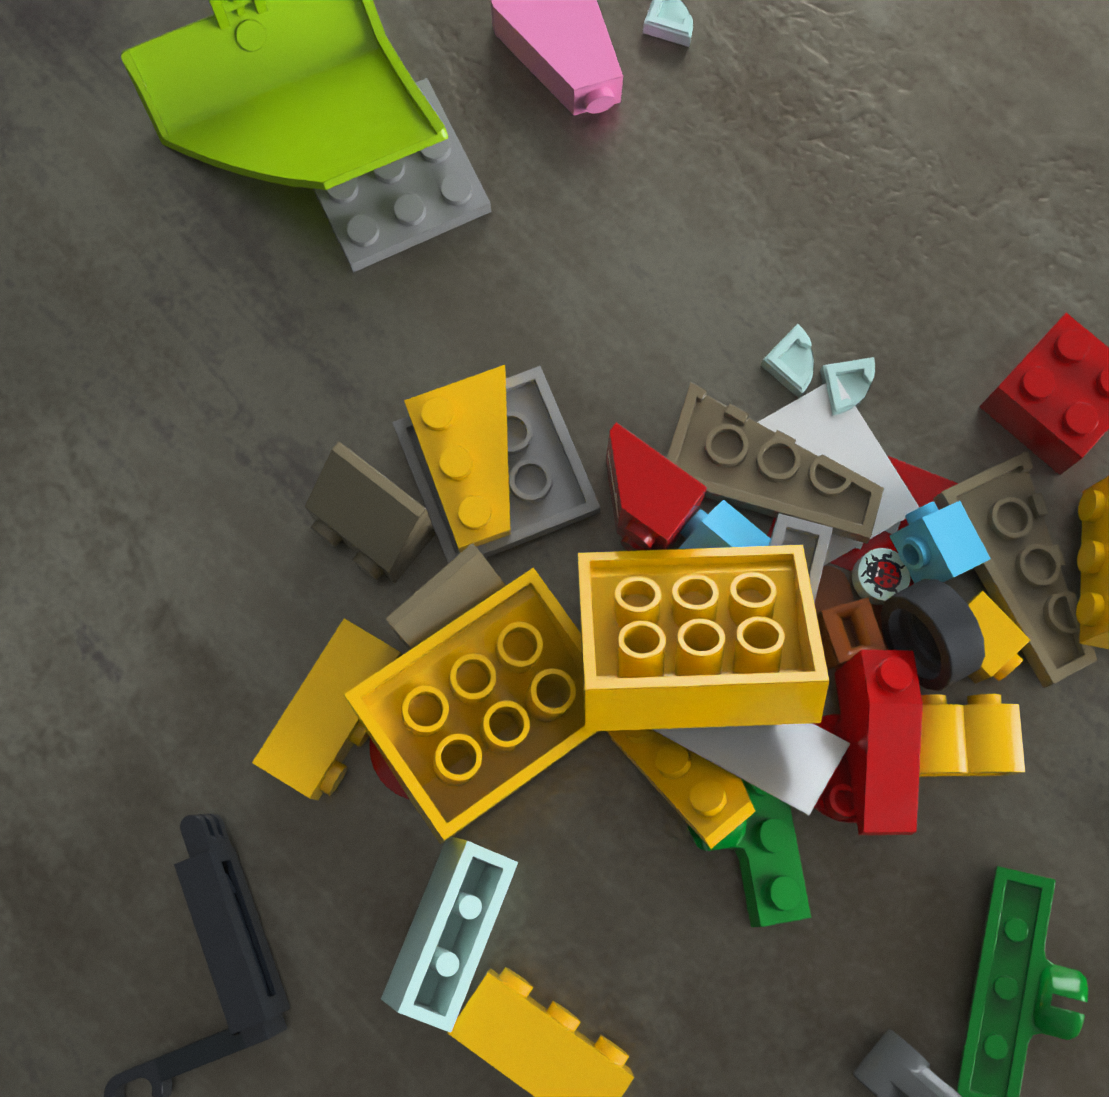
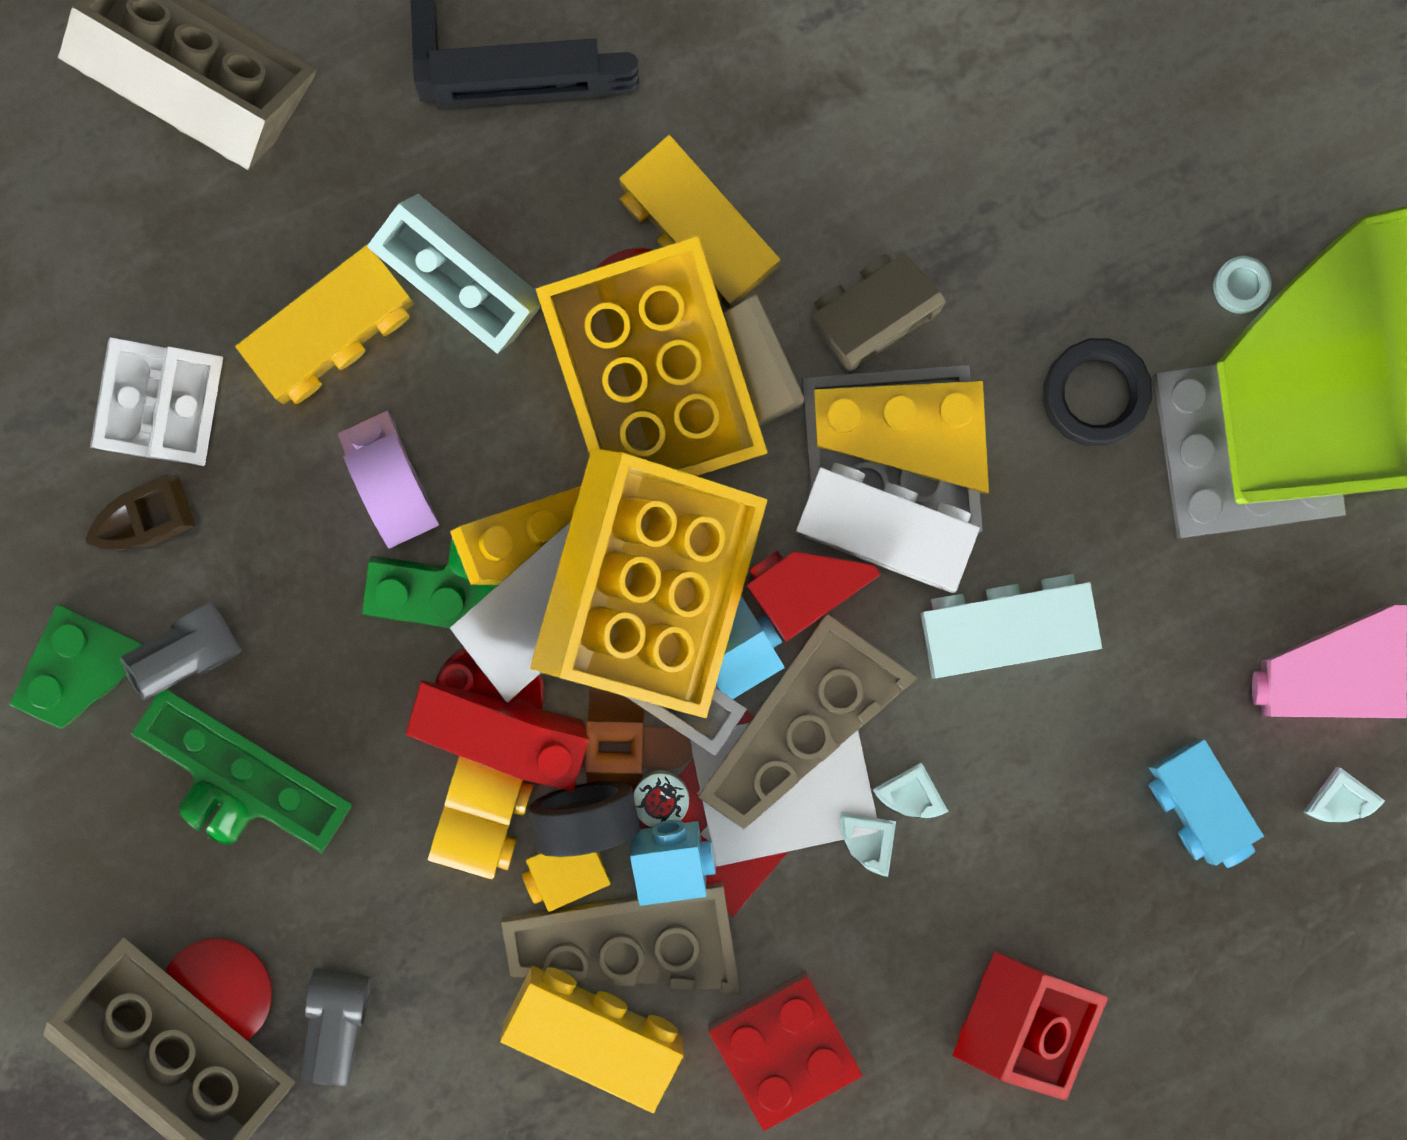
camera: 115 degrees right, 10 degrees up
none -> lavender brick [337,410,439,549]
none -> white brick [795,463,980,593]
none -> light aqua brick [920,574,1102,679]
none -> red slope [952,952,1108,1101]
none -> black tyre [1043,338,1152,446]
none -> medium azure brick [1149,739,1264,868]
none -> light aqua tile [1213,256,1272,314]

